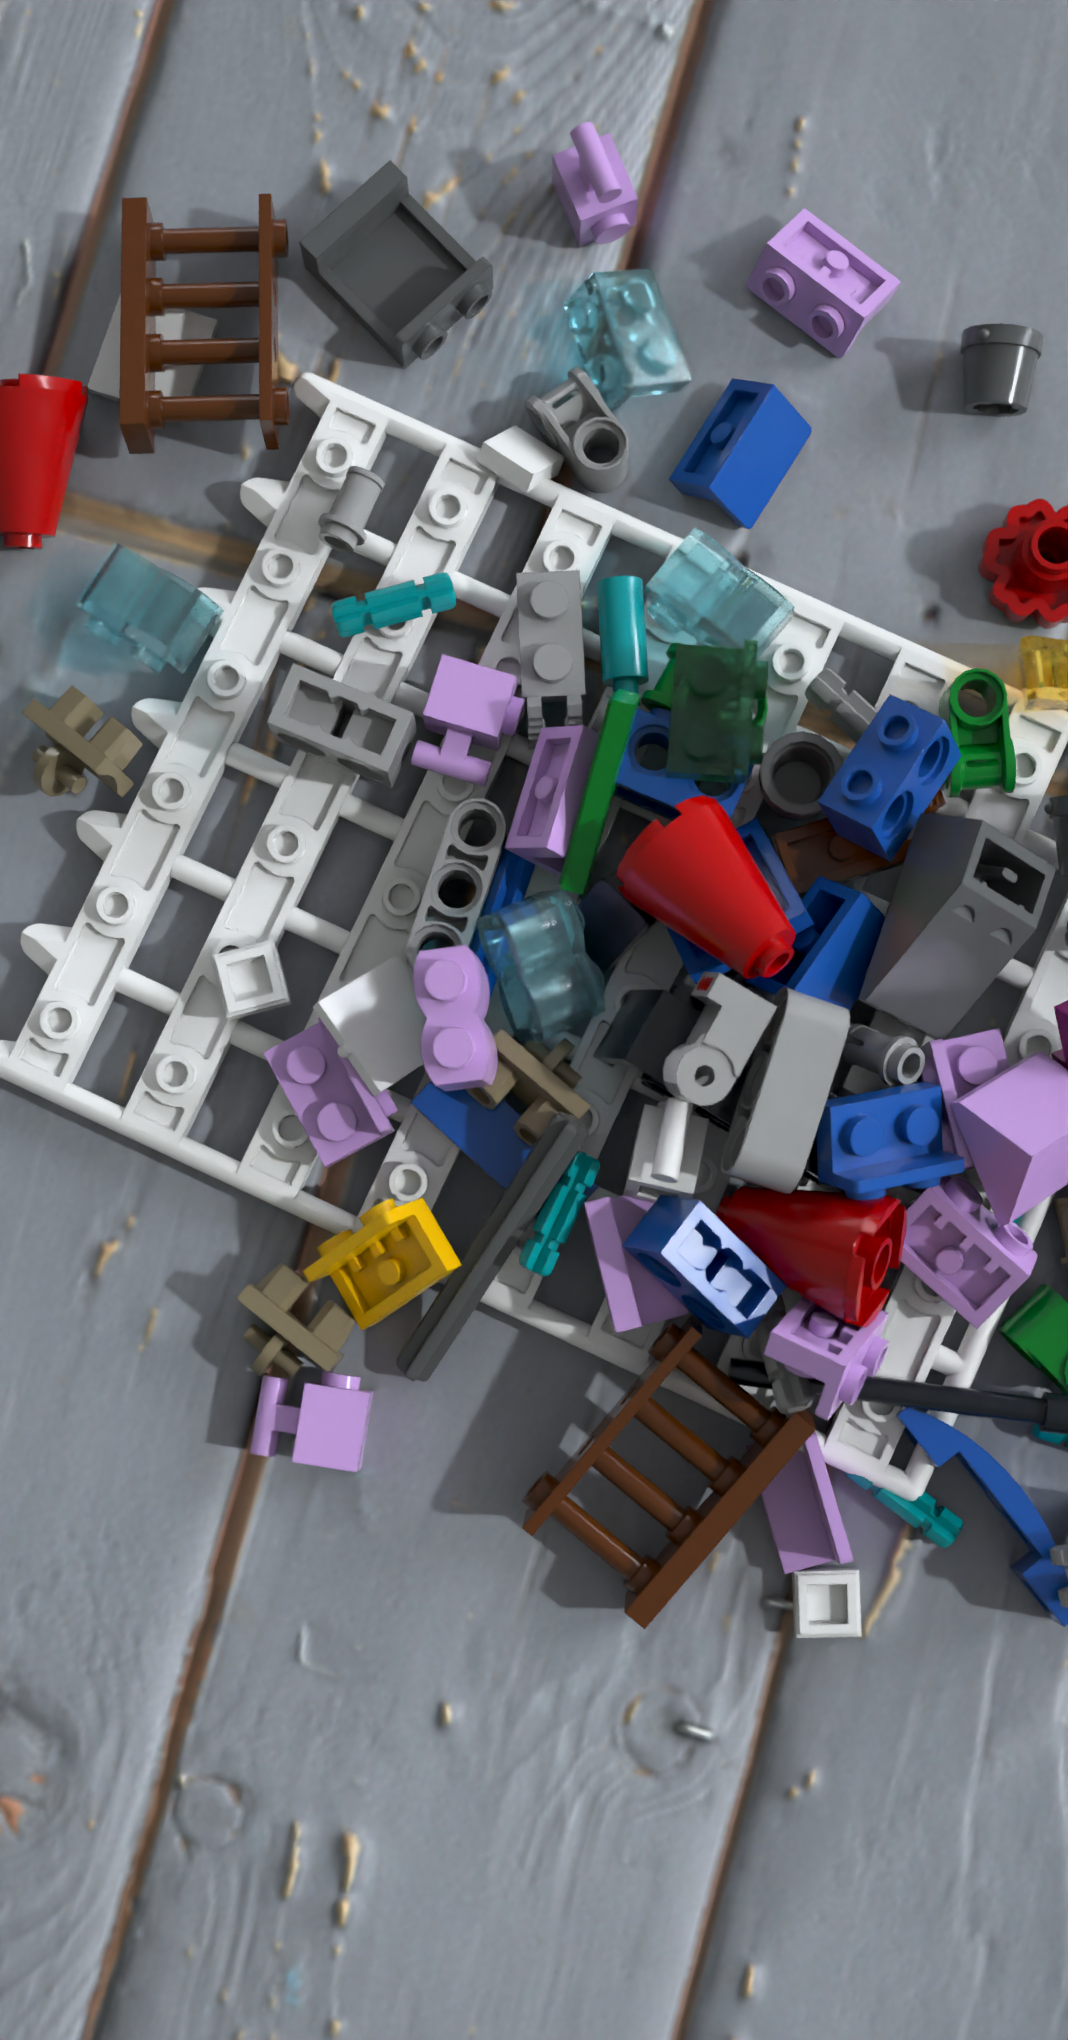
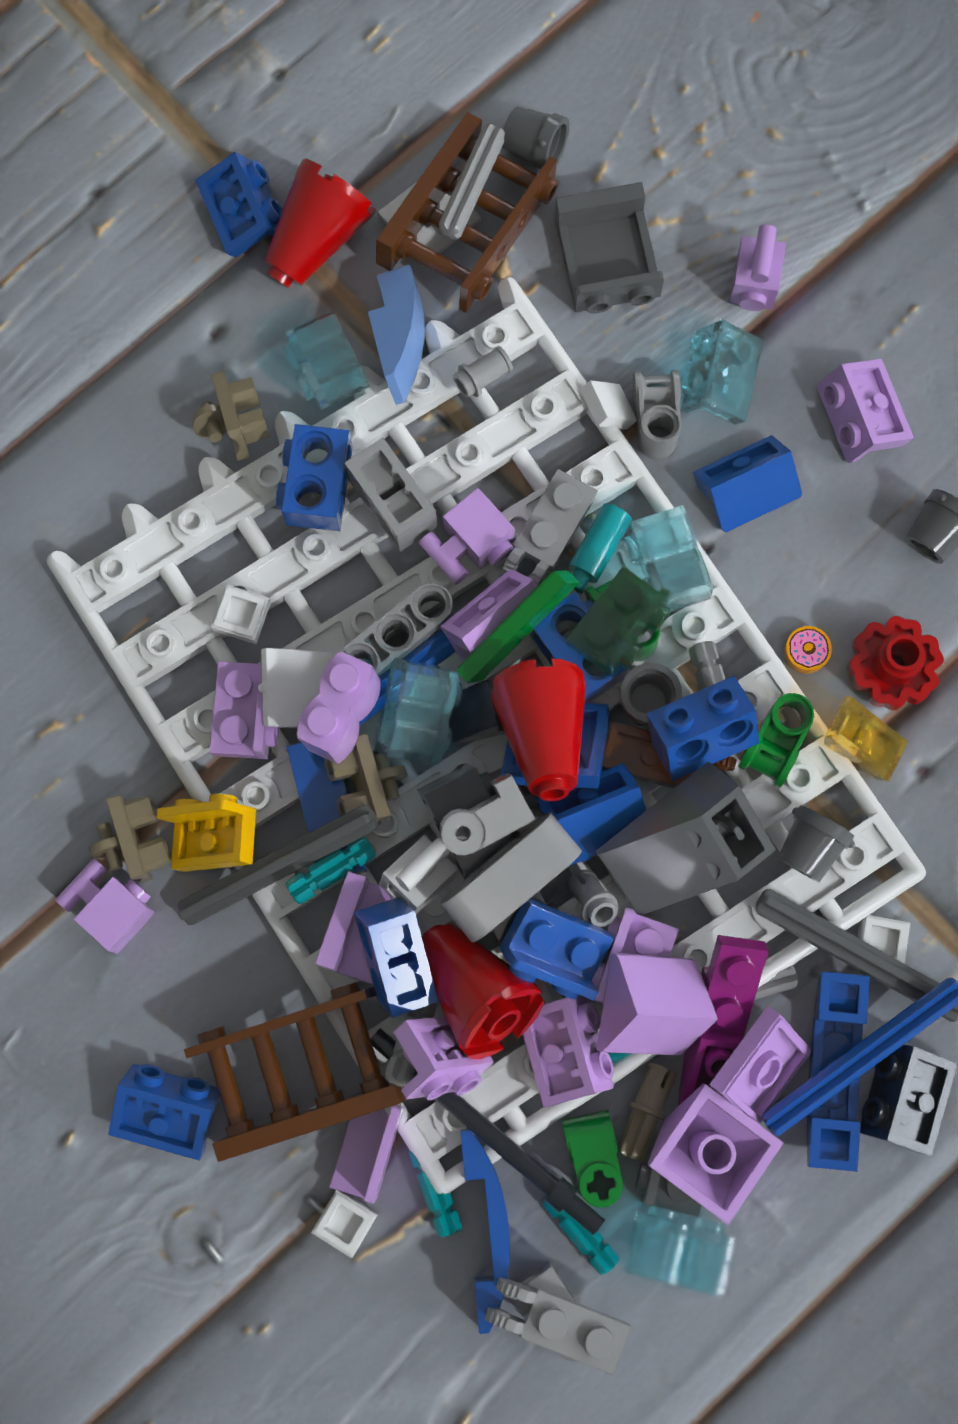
camera: 35 degrees right, 5 degrees down
teal axle [331,572,456,637] -> none
none -> blue bracket [108,1064,221,1161]
none -> blue brick [276,424,353,532]
none -> medium blue slope [368,265,425,405]
none -> light grey axle [439,124,505,240]
none -> dark grey piece [502,106,570,170]
none -> tile [784,626,832,674]

